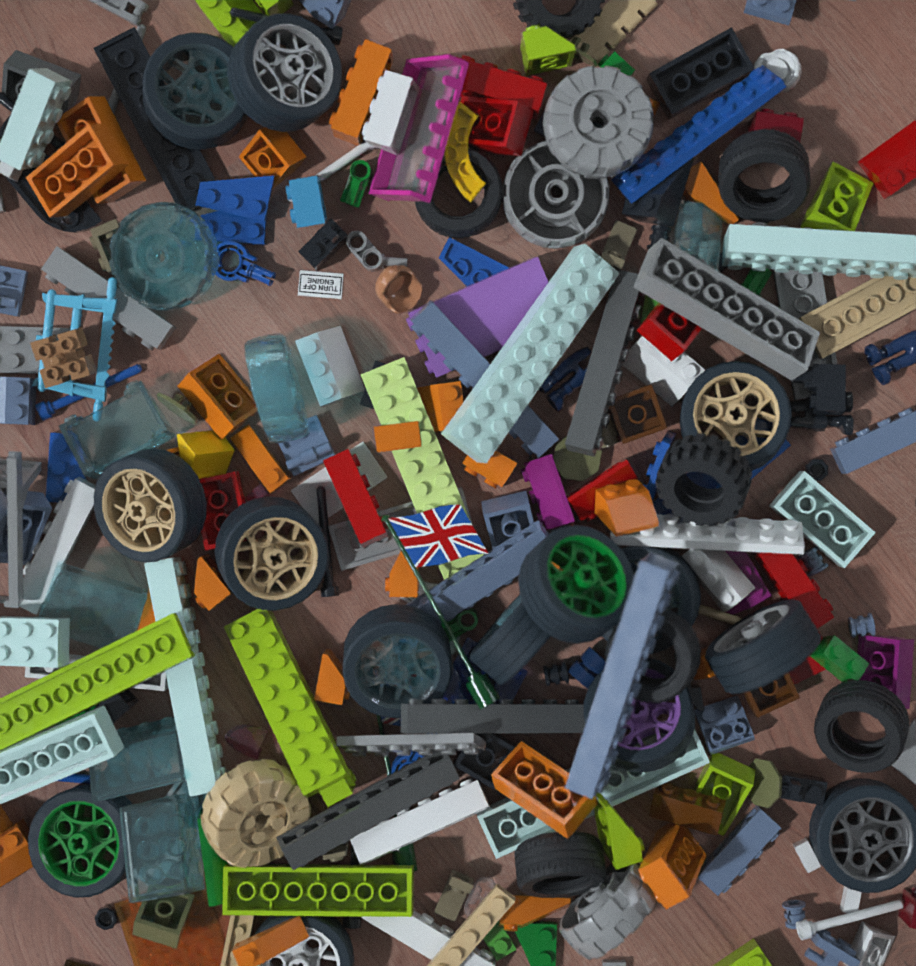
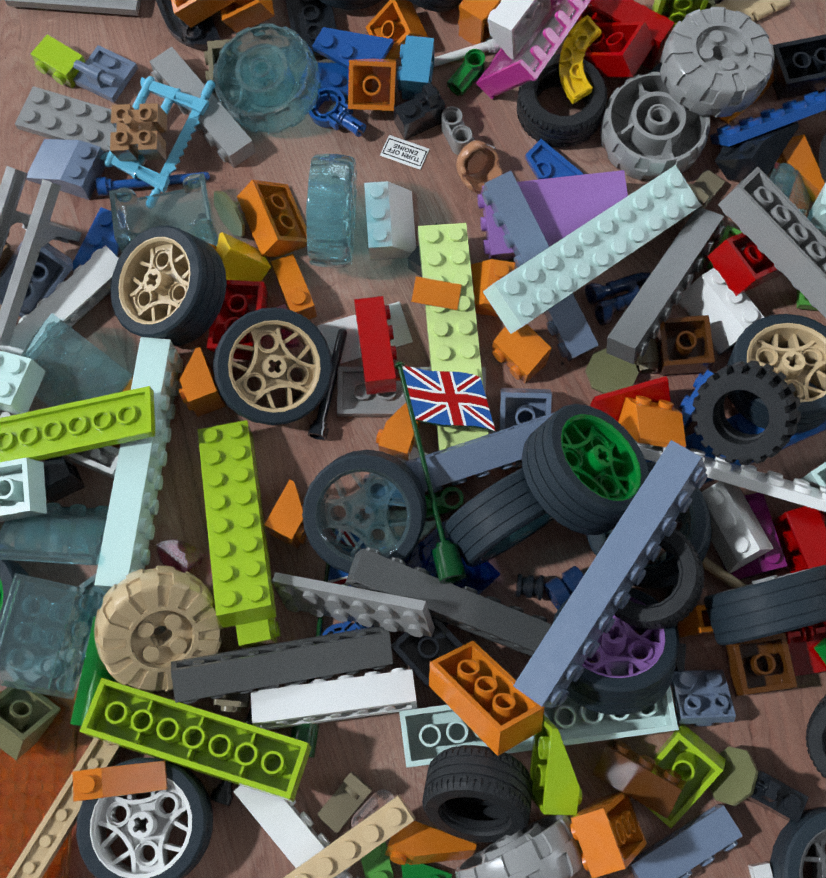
camera: 15 degrees right, 15 degrees down
sand blue plate [274,415,335,476] -> none
magenta slope [521,454,575,529] -> none
none -> orange slope [348,58,396,111]

